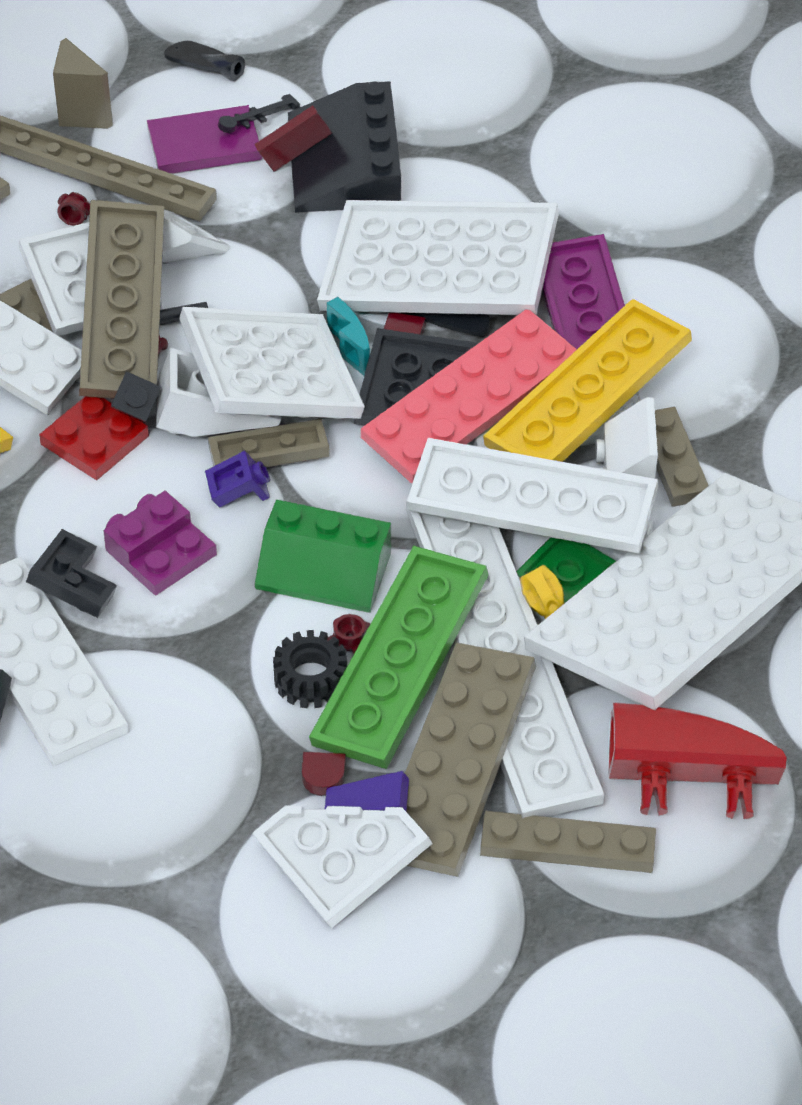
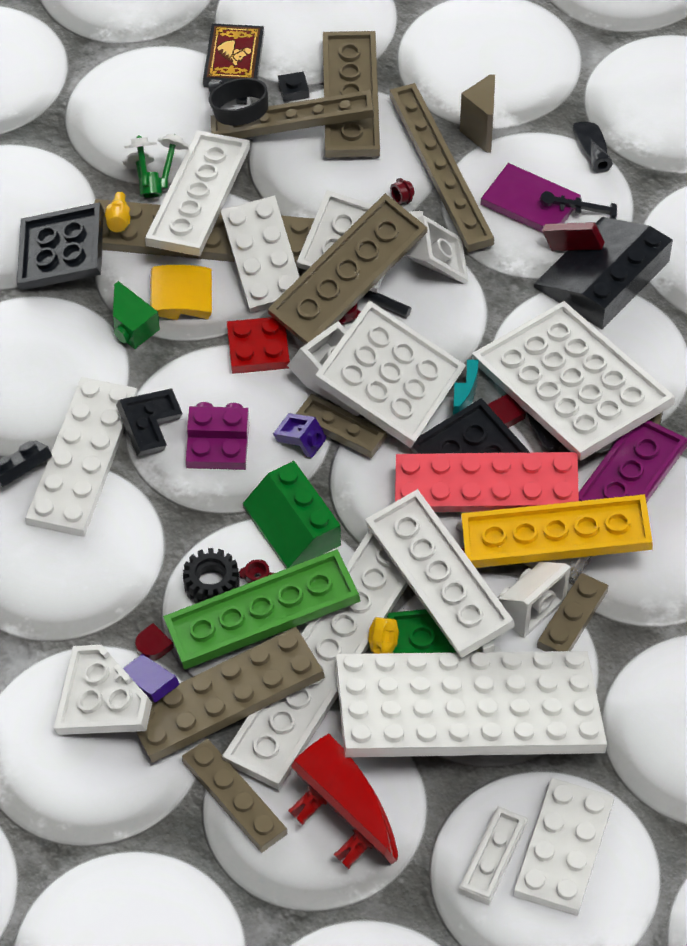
camera: 45 degrees right, 5 degrees up
black plate [110,371,161,423] -> none

